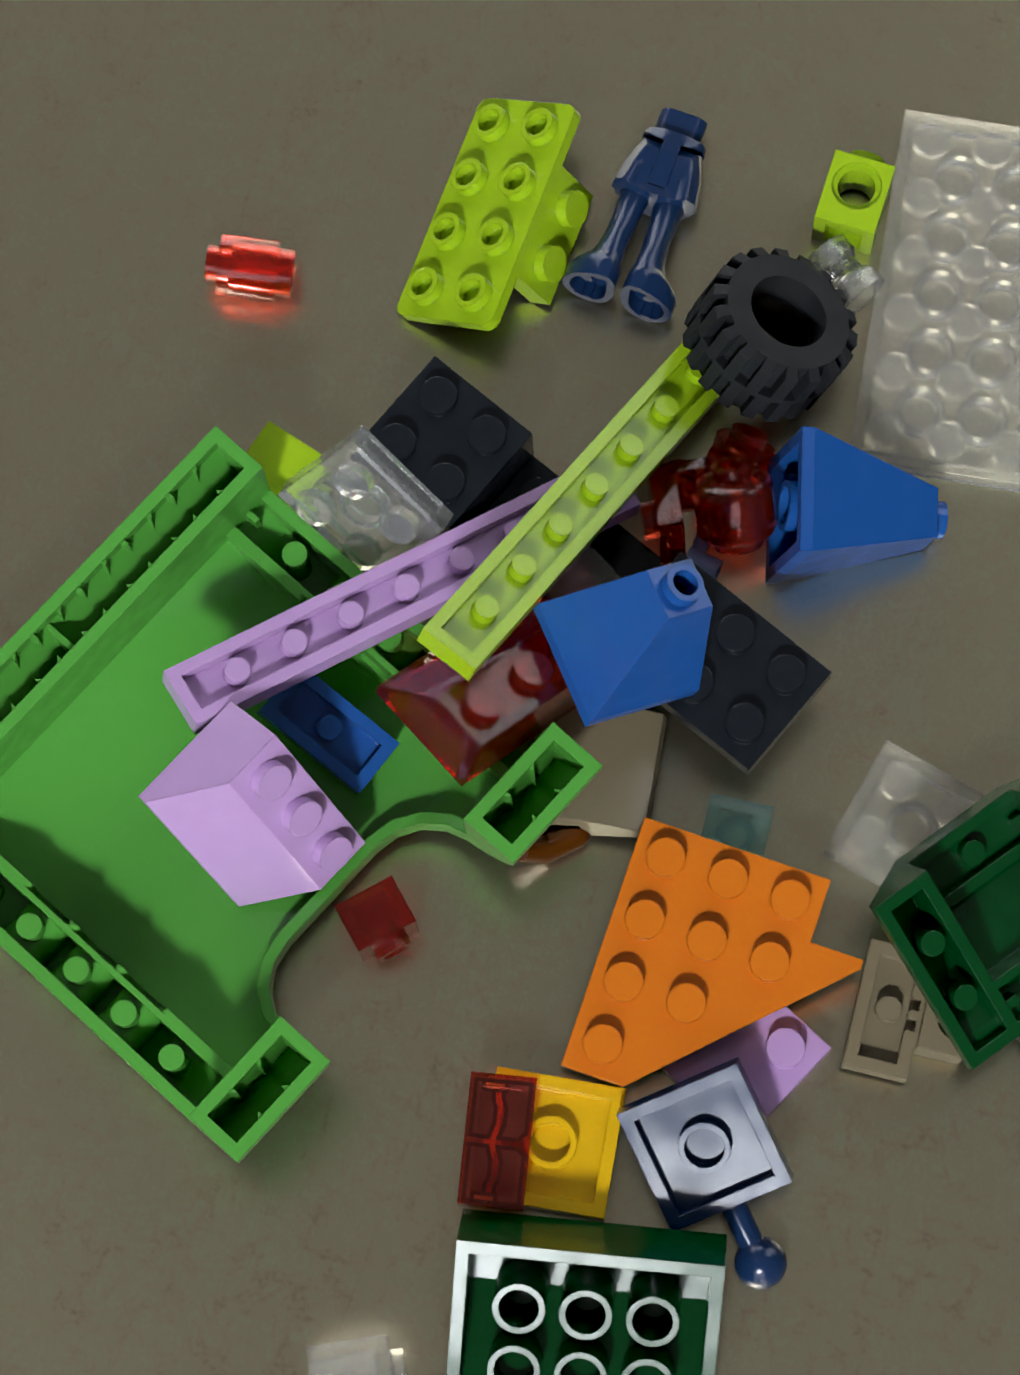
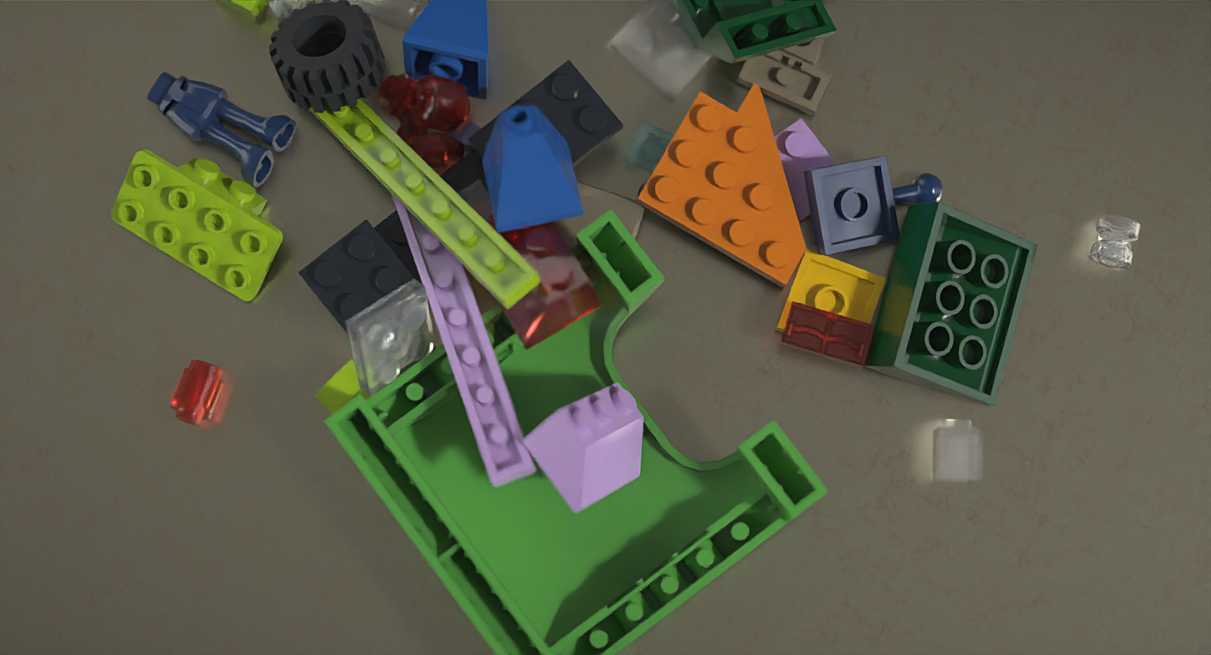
camera: 85 degrees left, 5 degrees up
blue plate [257,675,400,794] -> none
clear red plate [334,875,419,963] -> none

